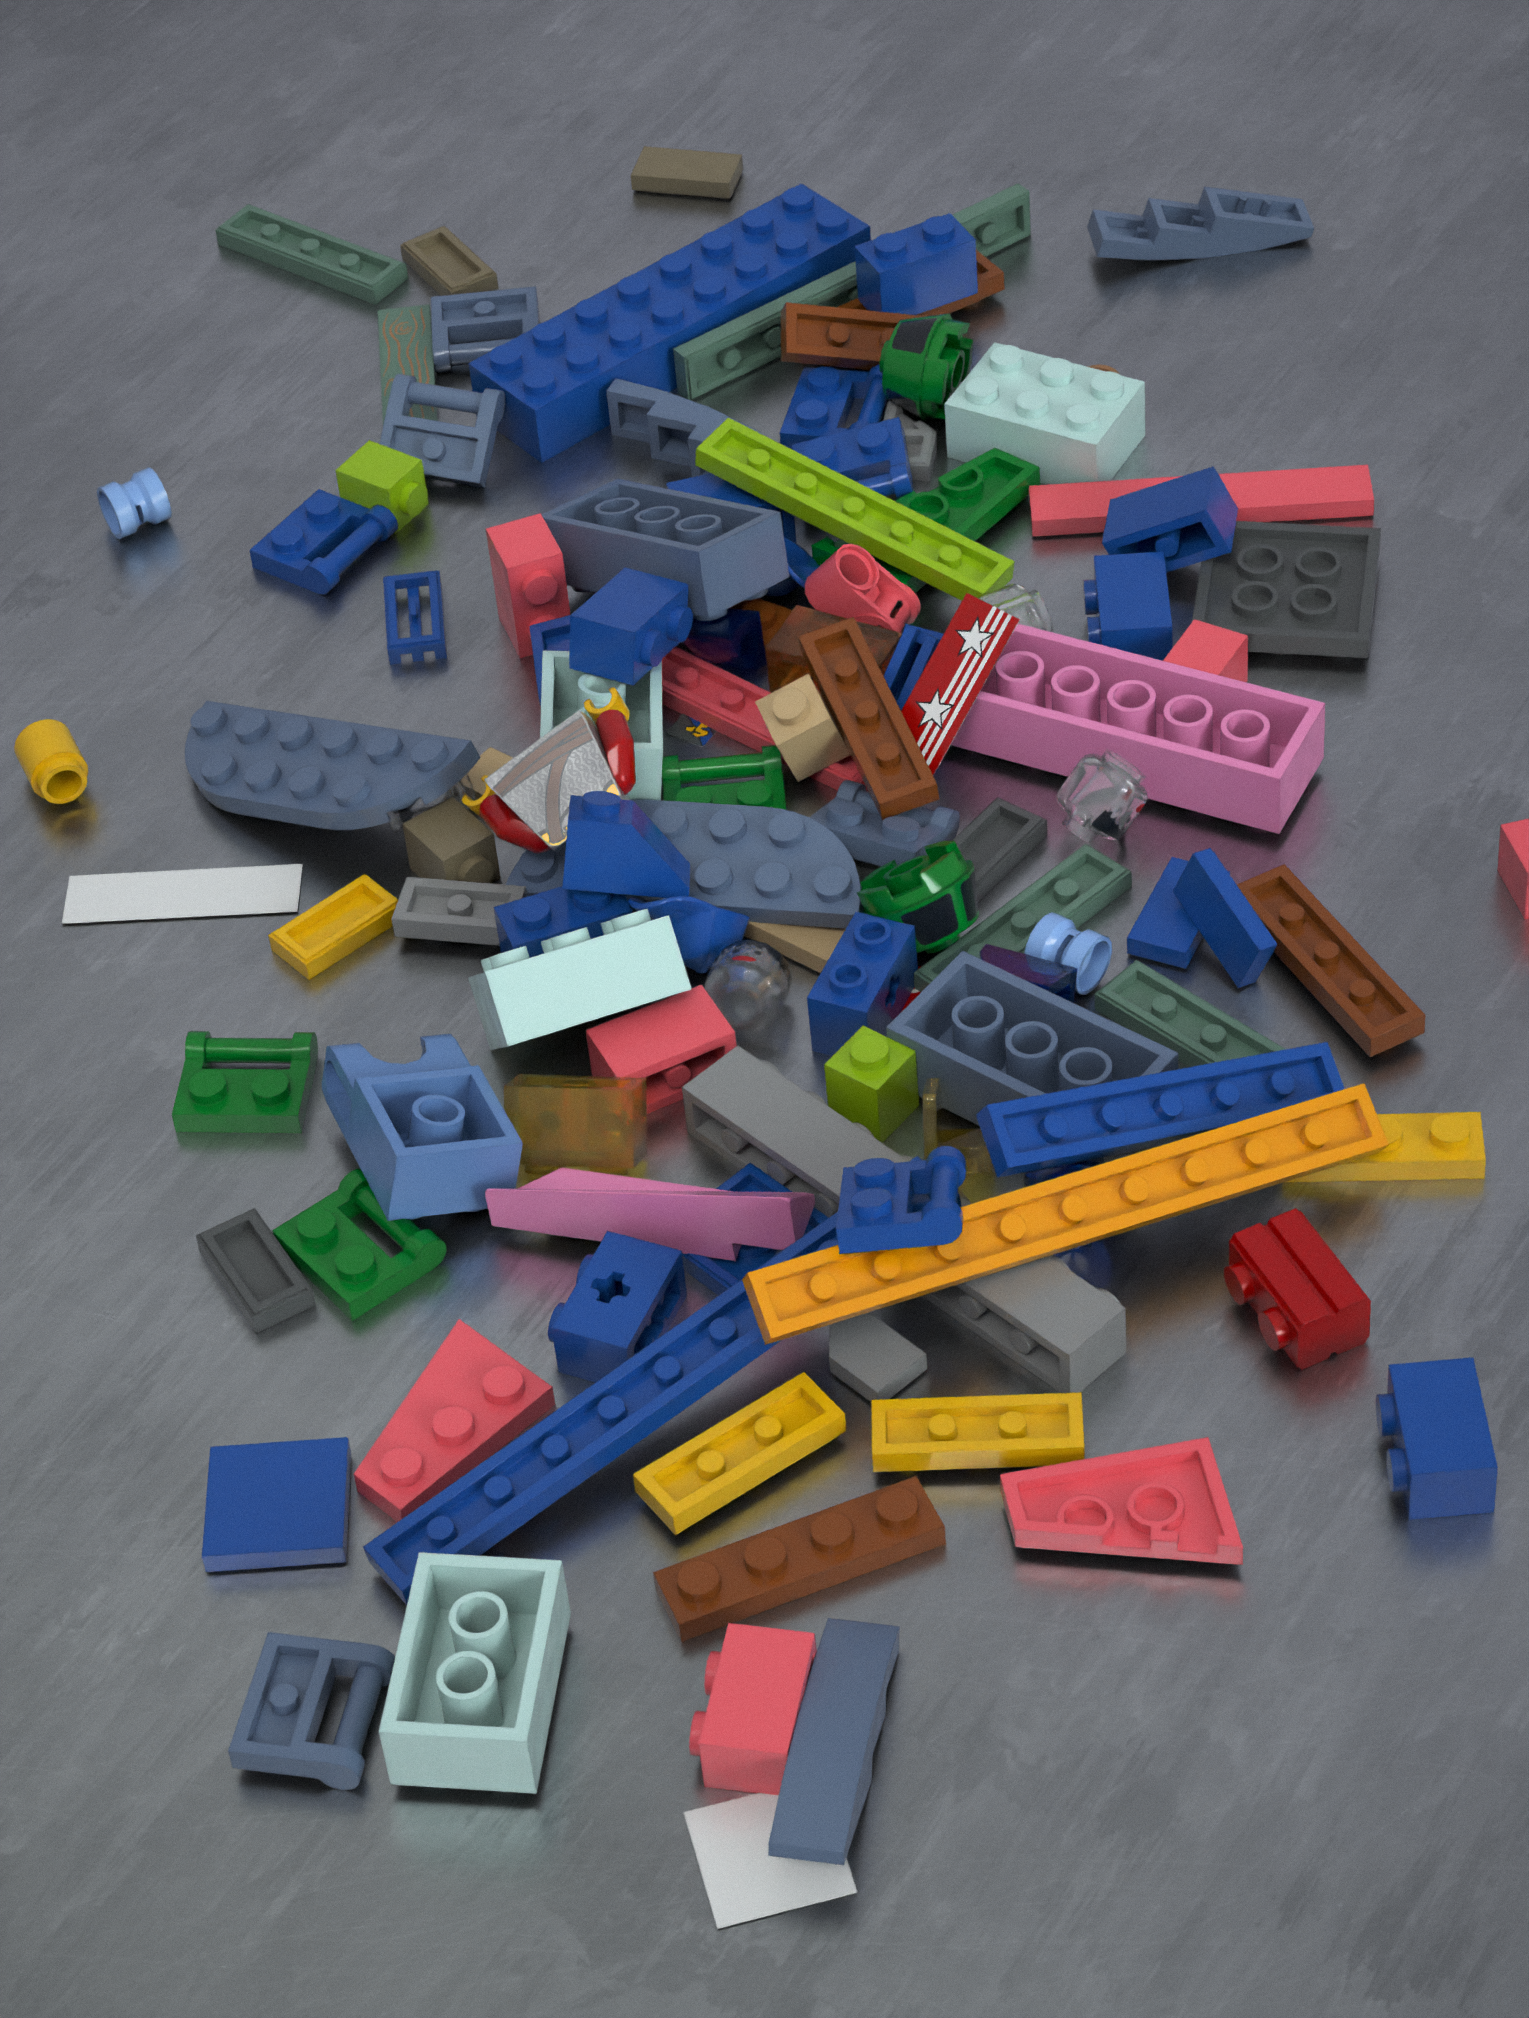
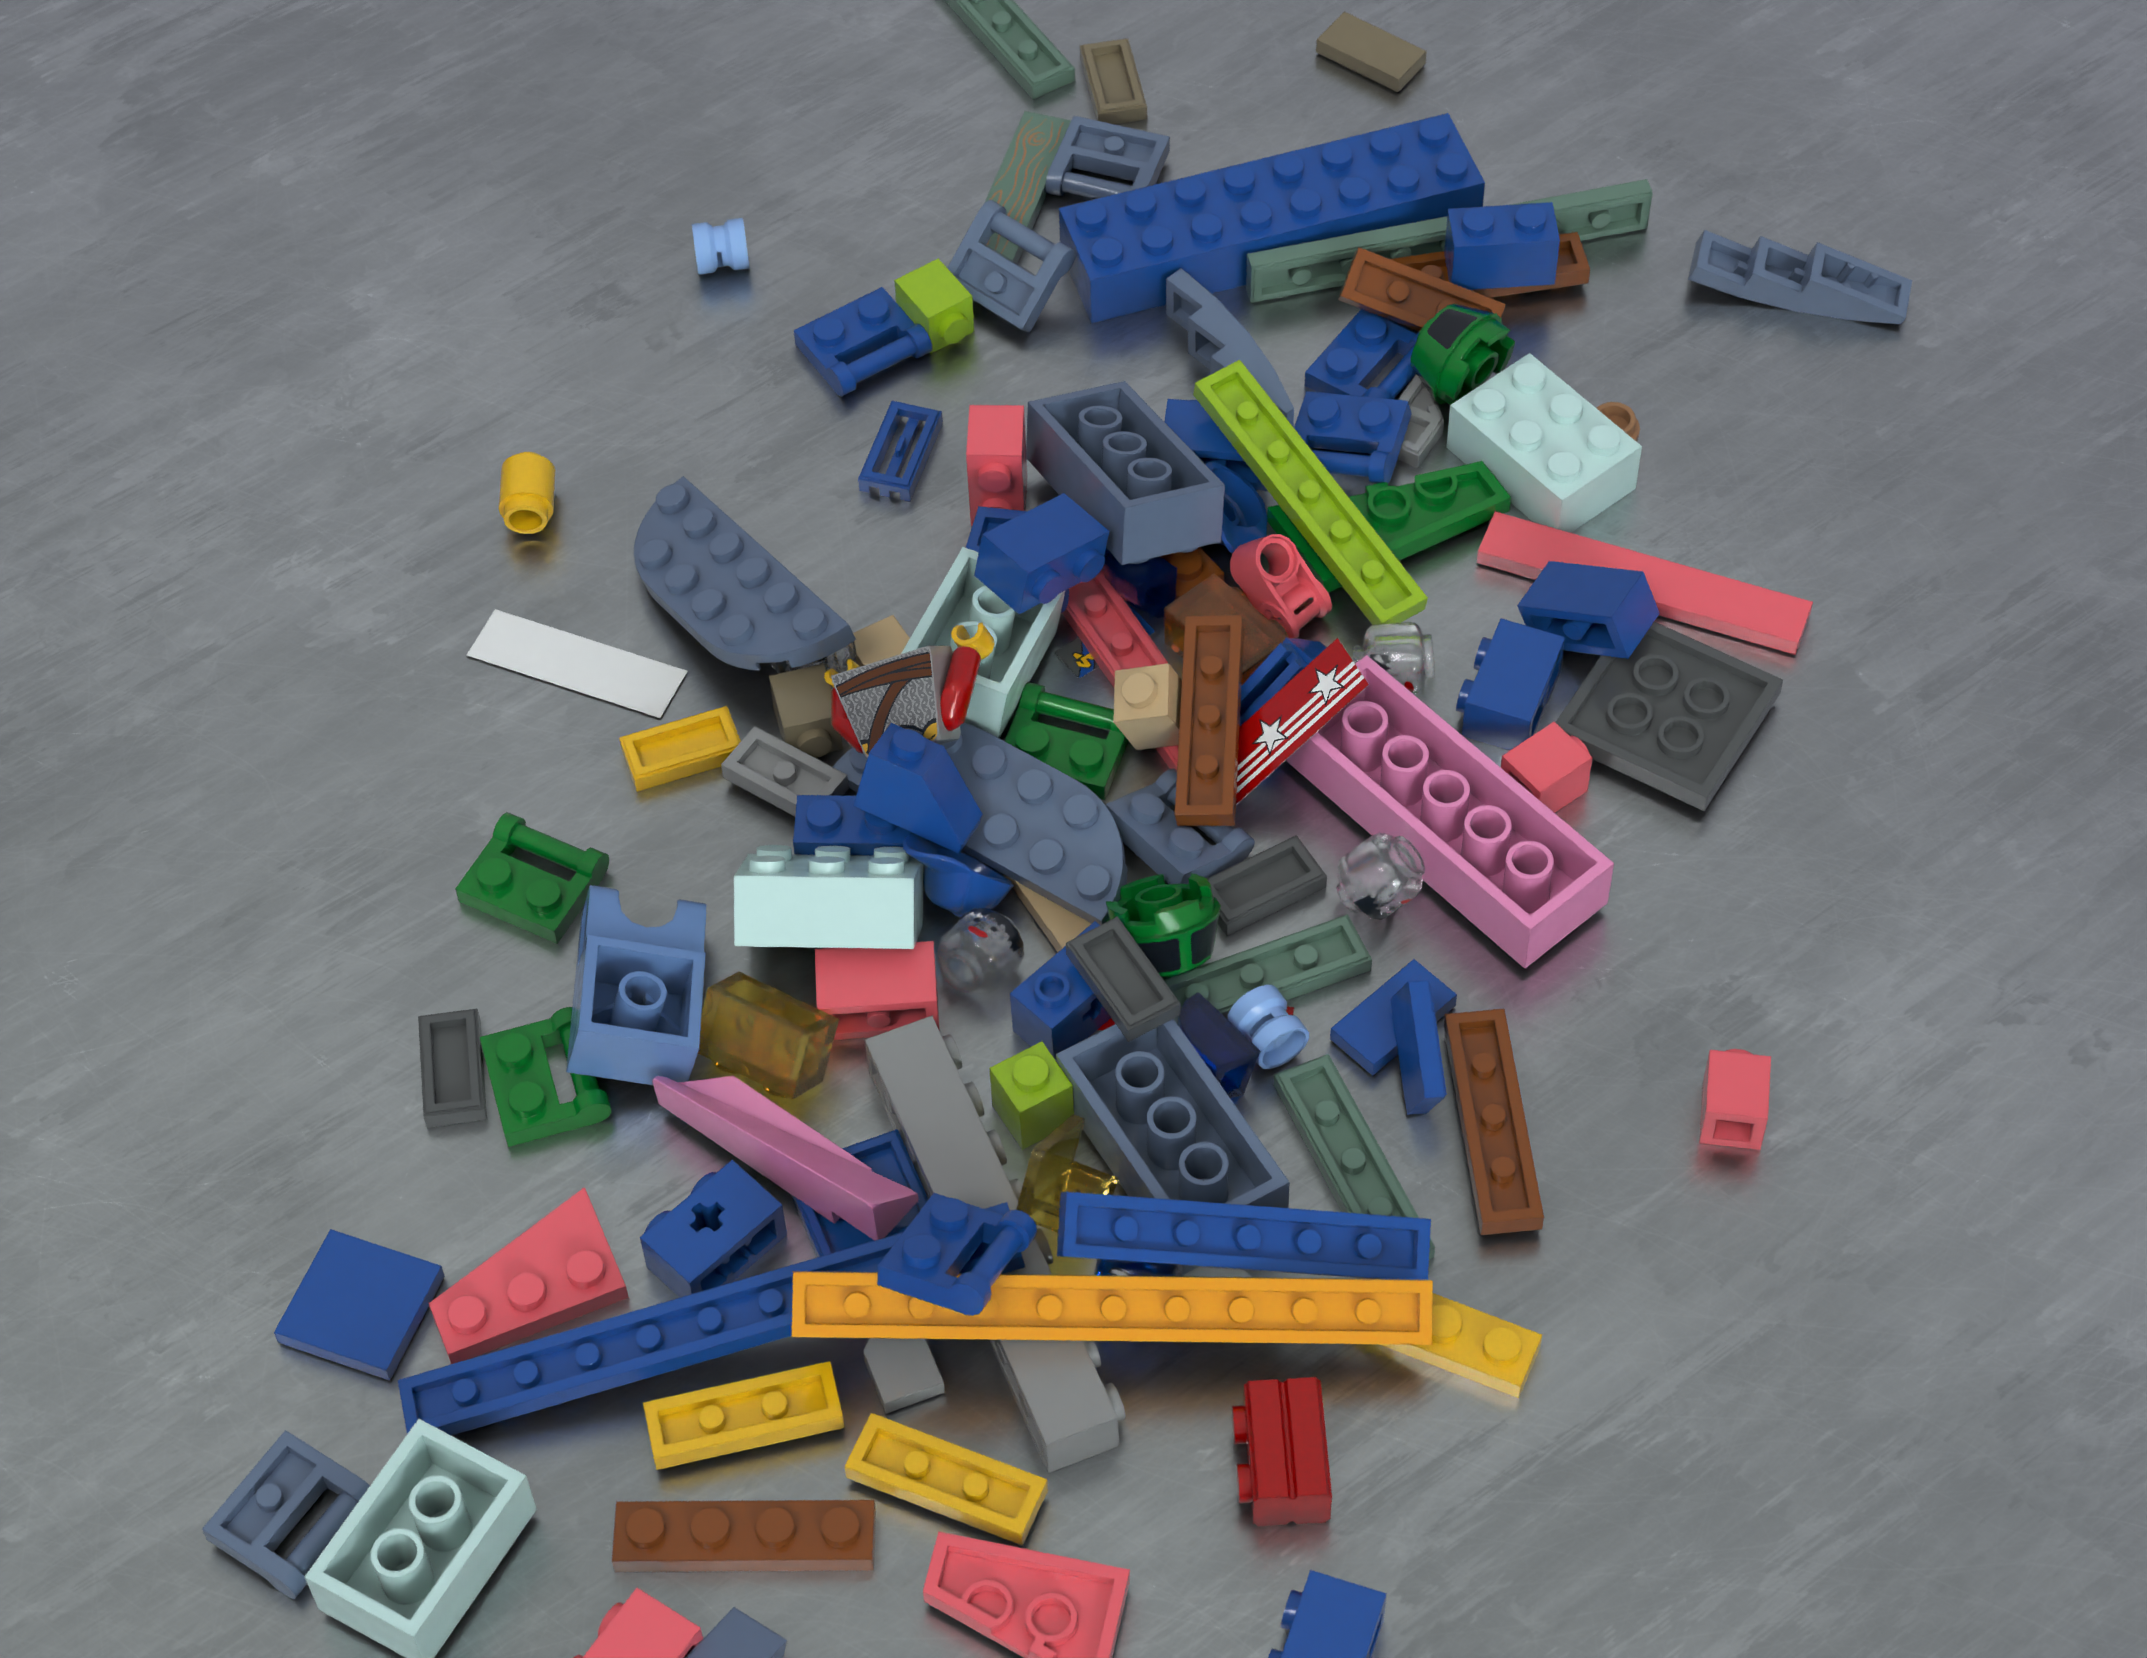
camera: 20 degrees right, 10 degrees up
none -> dark grey tile [1066,917,1181,1042]

